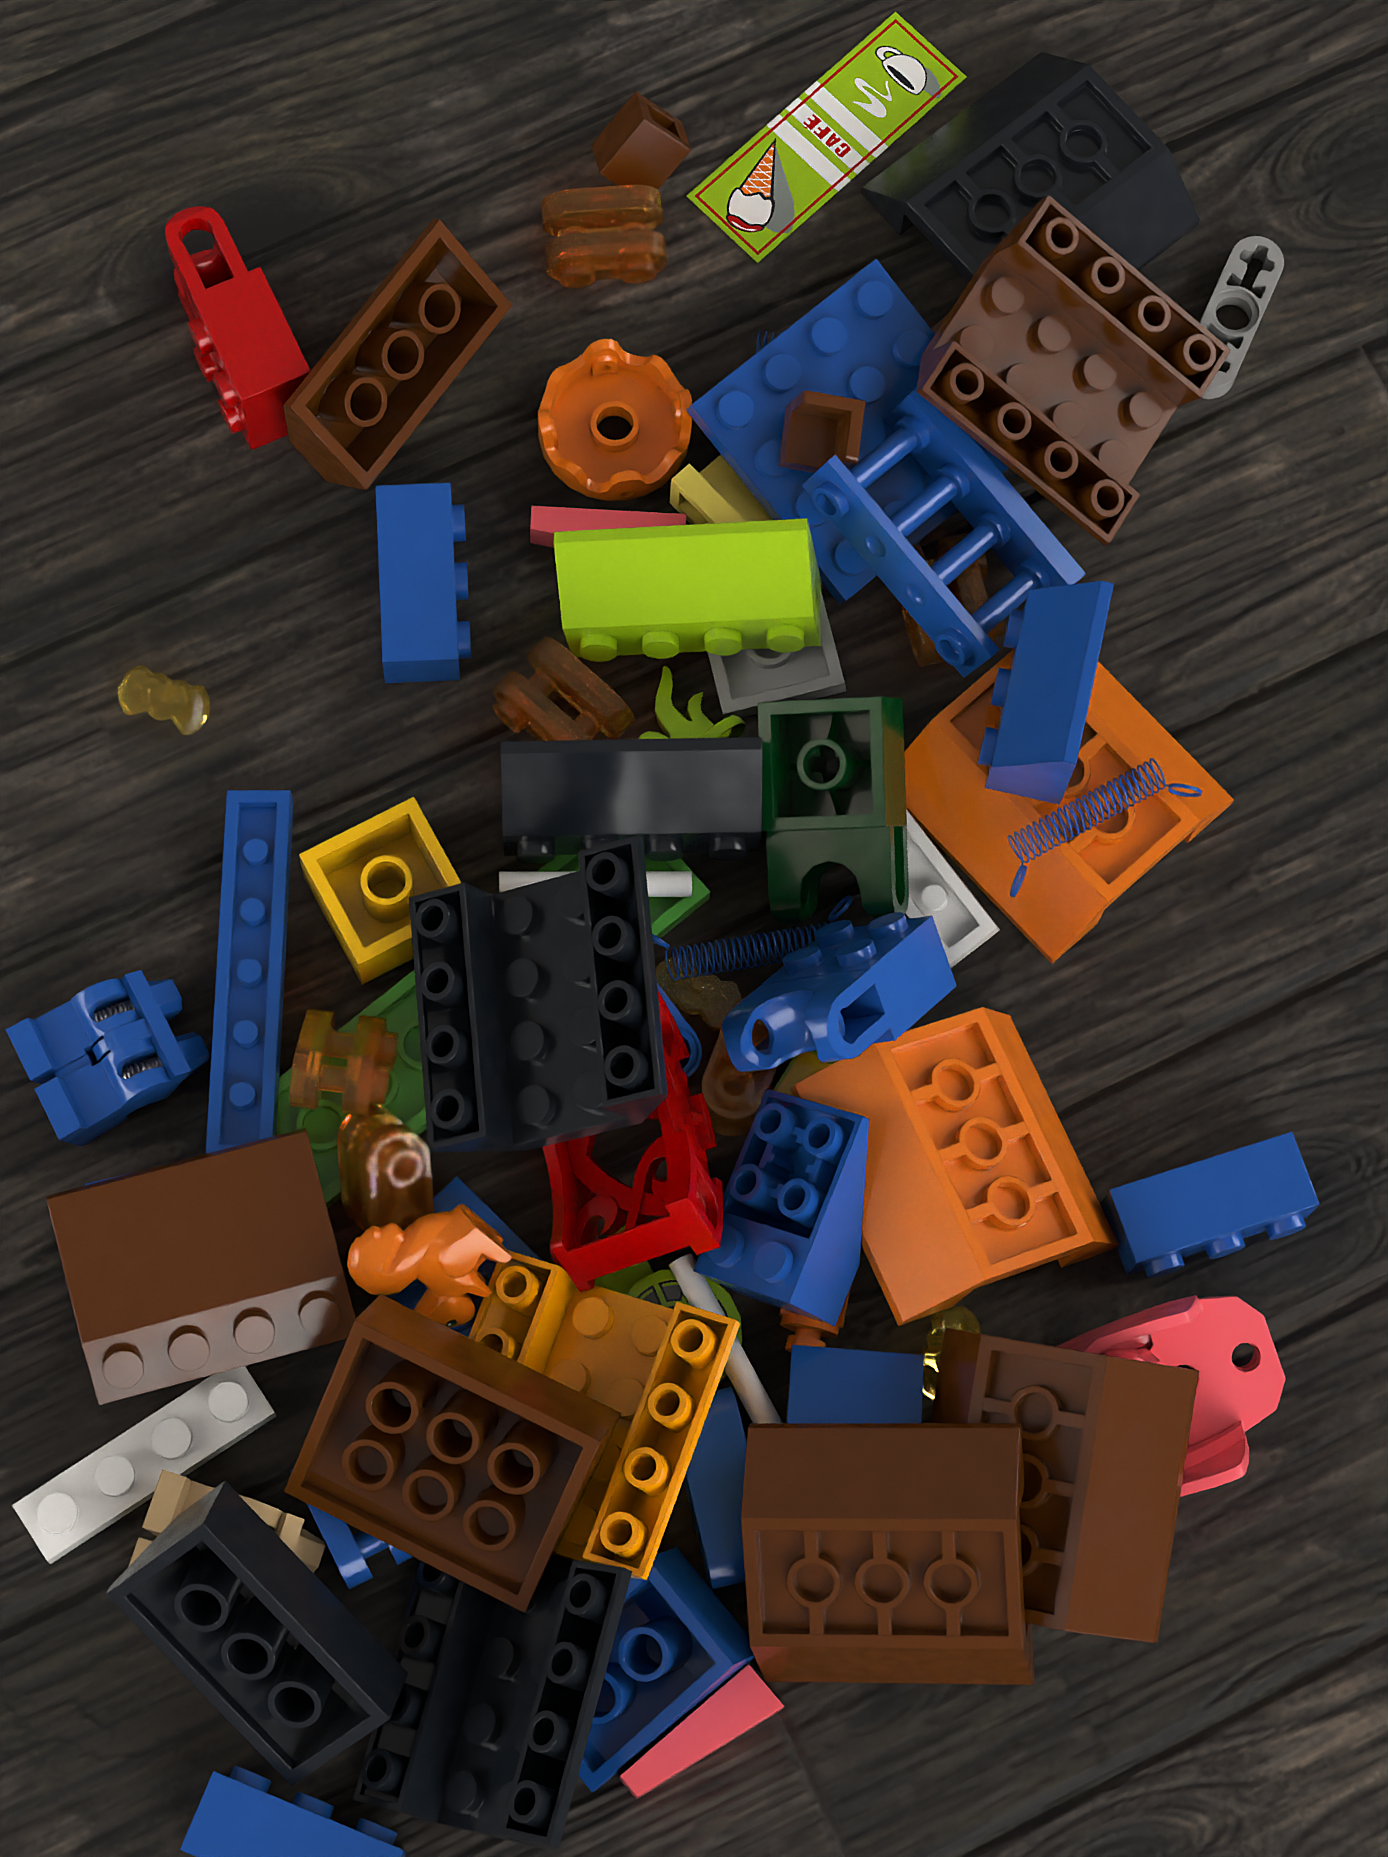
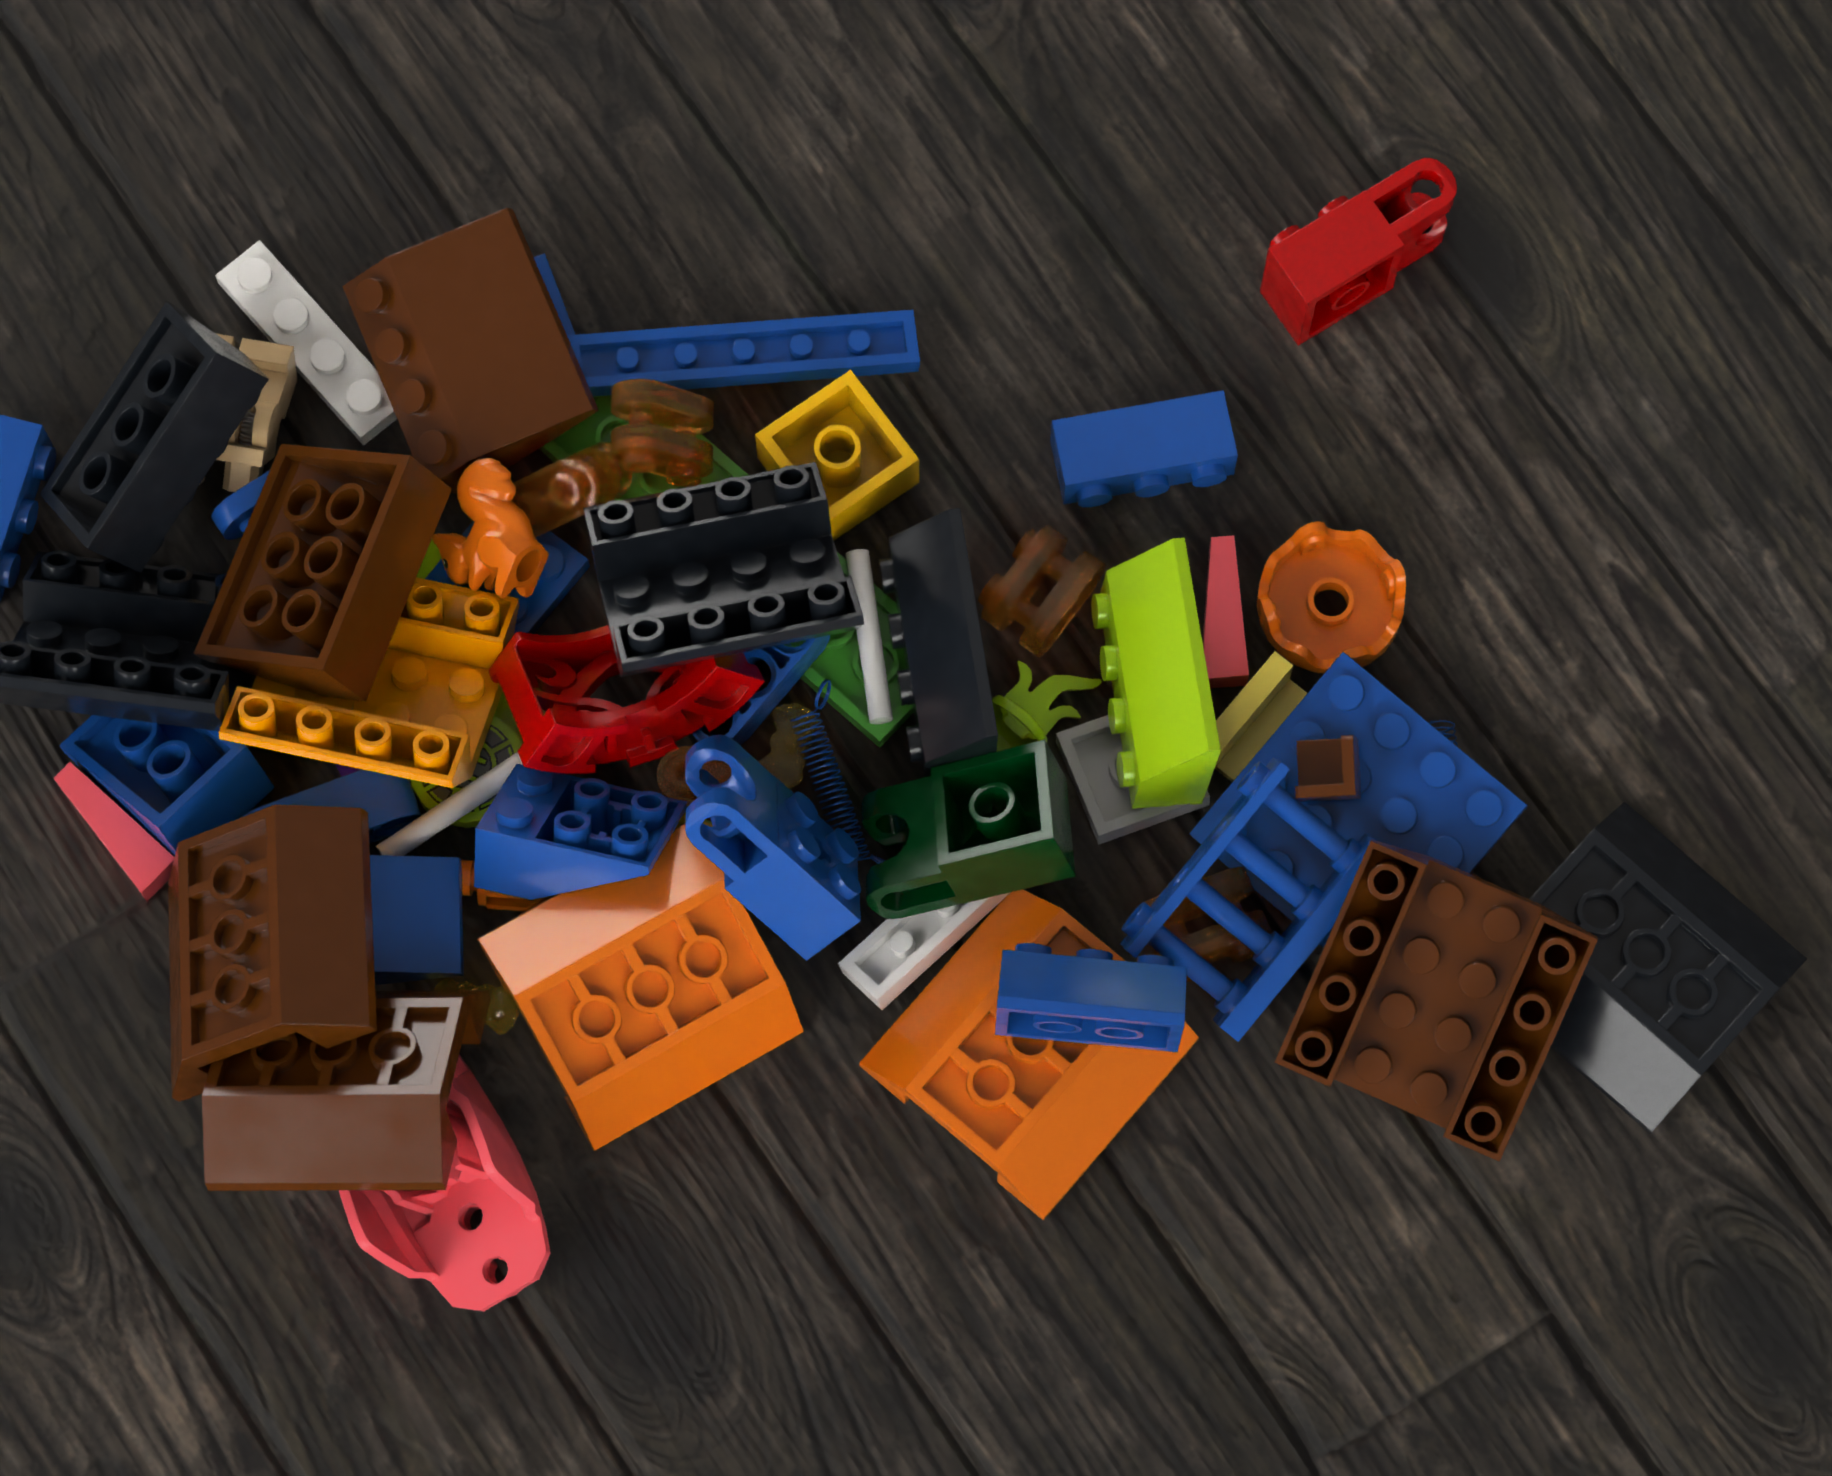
camera: 90 degrees right, 0 degrees up
blue hips [5,970,210,1147] -> none
clear yellow piece [118,665,210,735] -> none
reddish brown slope [283,219,512,490] -> none
clear orange brick [541,185,668,288] -> none
reddish brown panel [592,91,691,202] -> none
sticker [686,11,967,263] -> none
blue piece [1008,758,1202,897] -> none
blue brick [1101,1132,1320,1279] -> none
light grey beam [1200,236,1284,399] -> none

